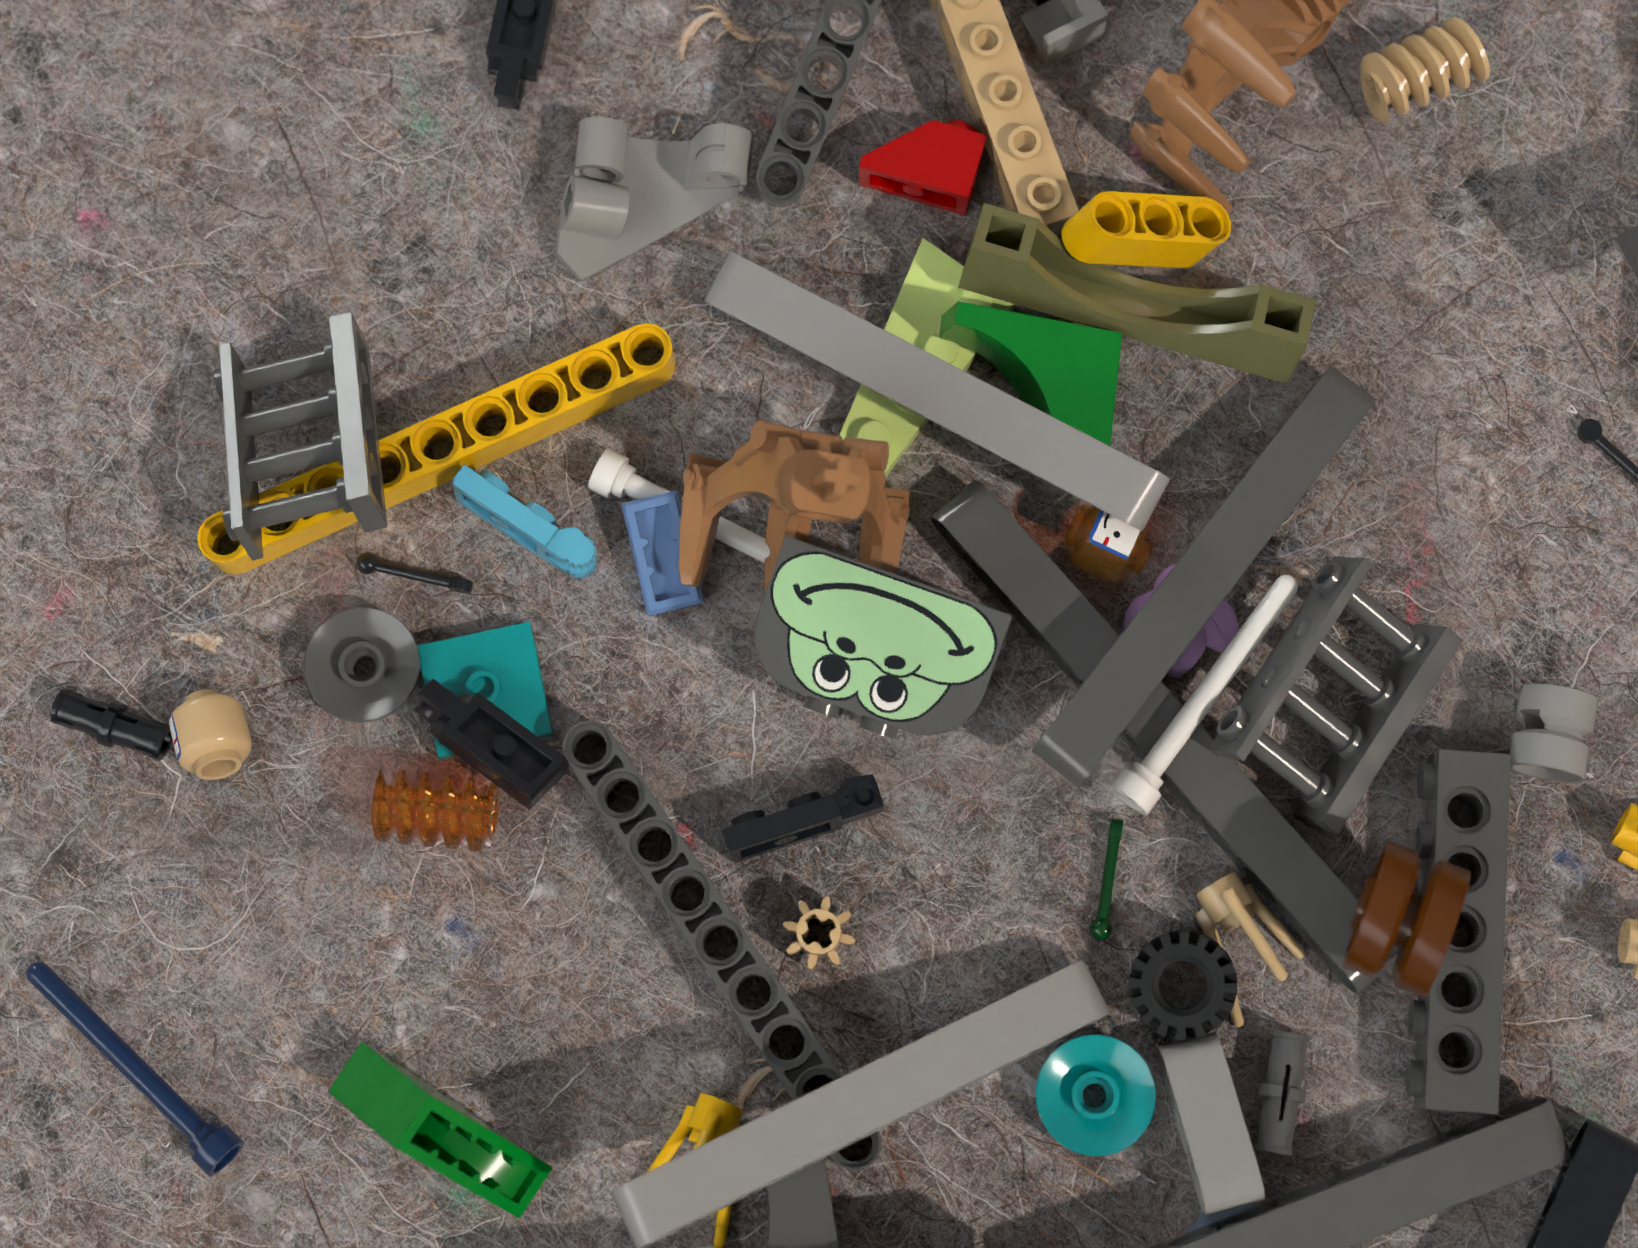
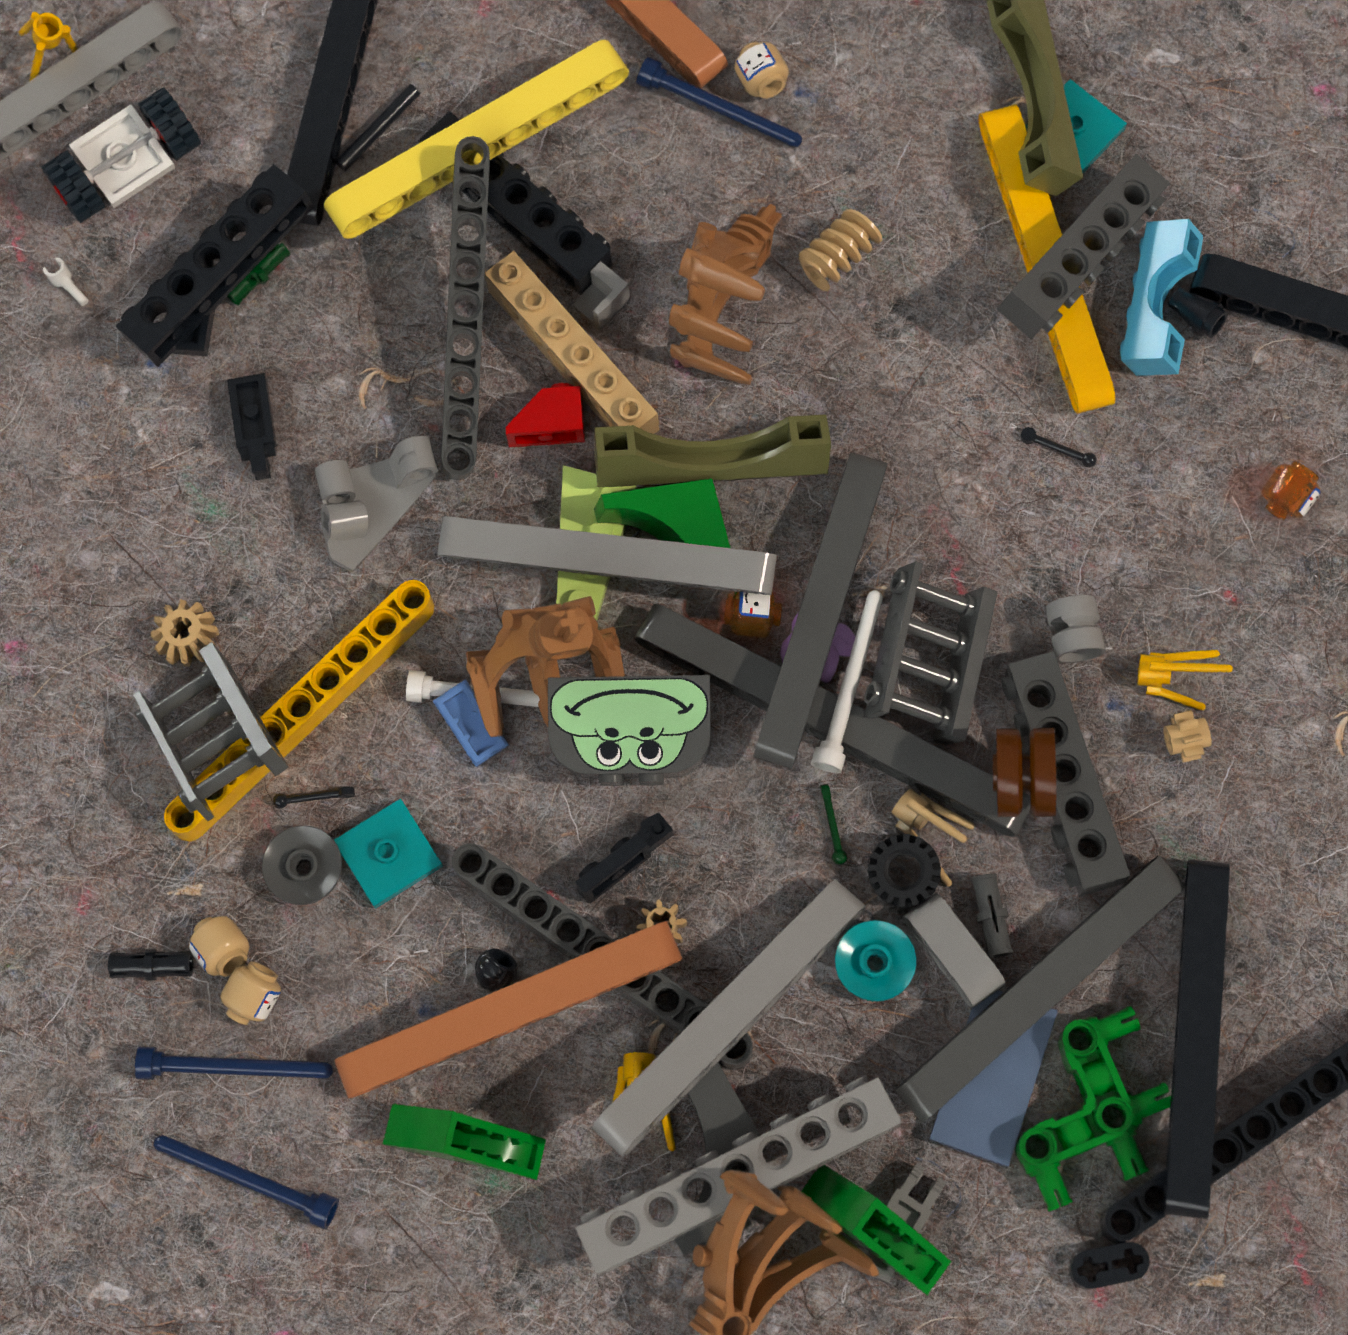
camera: 20 degrees left, 5 degrees down
clear orange piece [371,768,500,852] -> none
black hinge [415,679,569,810] -> none
medium azure hinge [452,465,597,580] -> none
yellow beam [1062,191,1231,268] -> none
none -> dark blue piece [135,1046,333,1080]
none -> tan gear [151,599,219,667]
none -> tan head [220,961,281,1025]
none -> nougat beam [334,921,683,1099]
none -> black piece [475,948,517,992]

